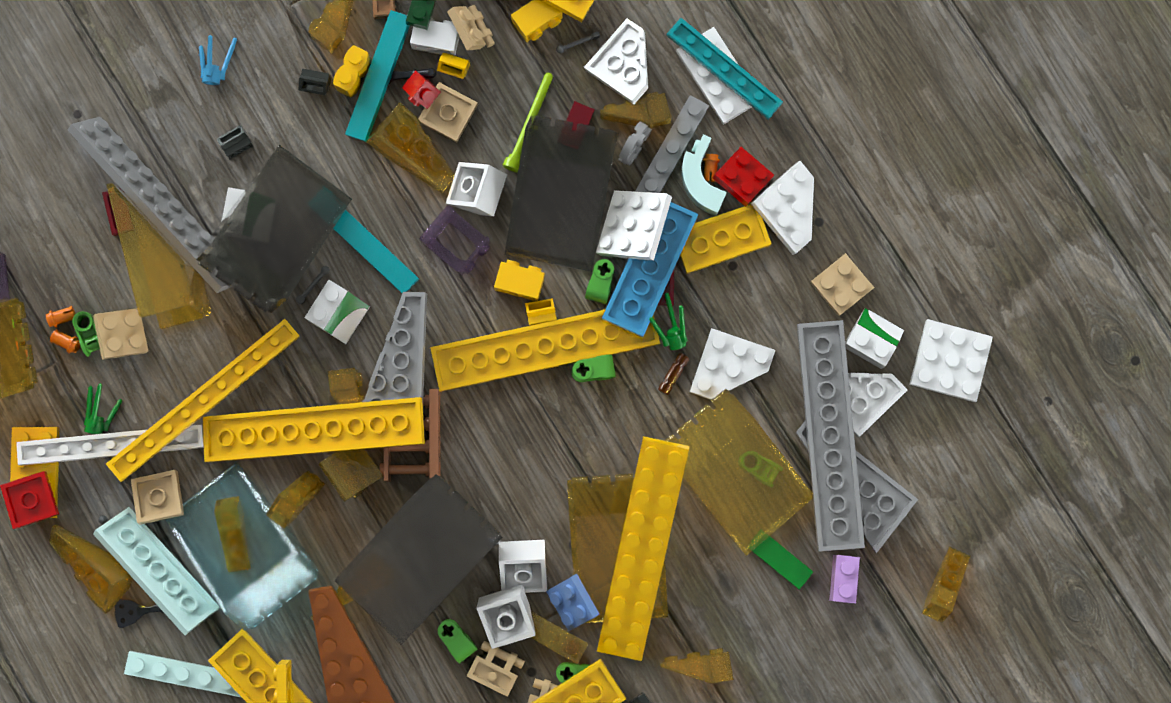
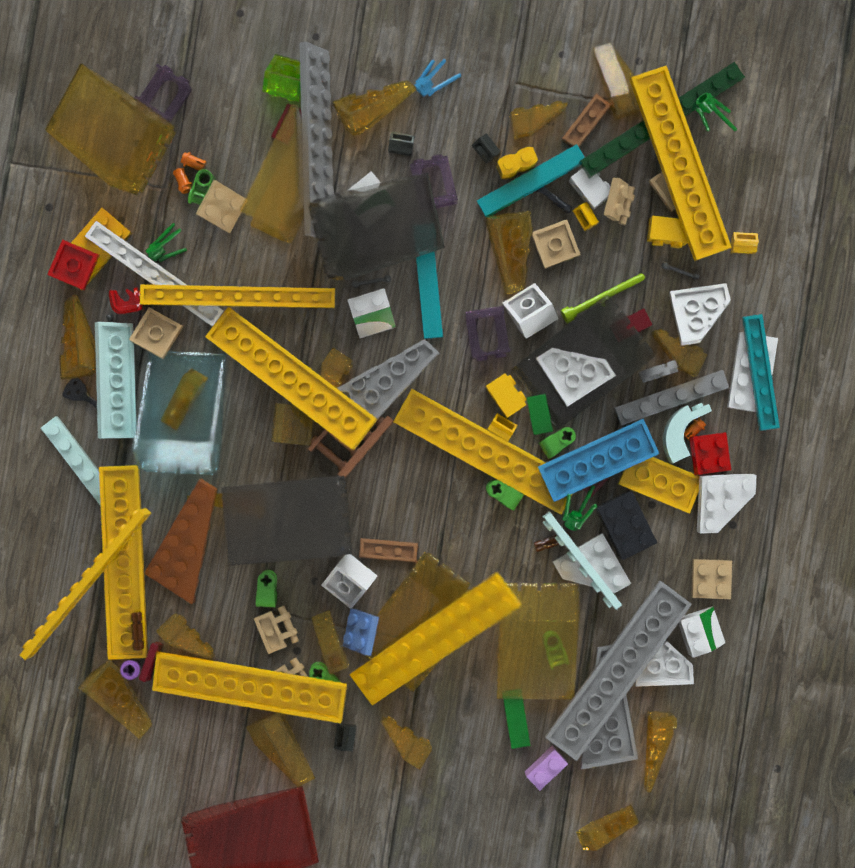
camera: 30 degrees right, 5 degrees up
clear yellow slope [266,471,325,529] -> none
red brick [402,70,441,109] -> none
white slope [477,584,536,649] -> none
white plate [596,190,672,261] -> none
white plate [909,319,993,402] -> none
none -> red piece [109,287,144,314]
none -> clear neon green slope [262,54,301,102]
none -> clear yellow wedge [332,80,416,136]
none -> medium nougat tile [359,538,418,562]
none -> clear purple panel [410,154,458,213]
none -> green tile [527,394,553,435]
none -> white plate [536,348,616,407]
none -> light aqua plate [542,512,622,610]
none -> black brick [595,491,657,560]
none -> clear yellow wedge [644,711,677,792]

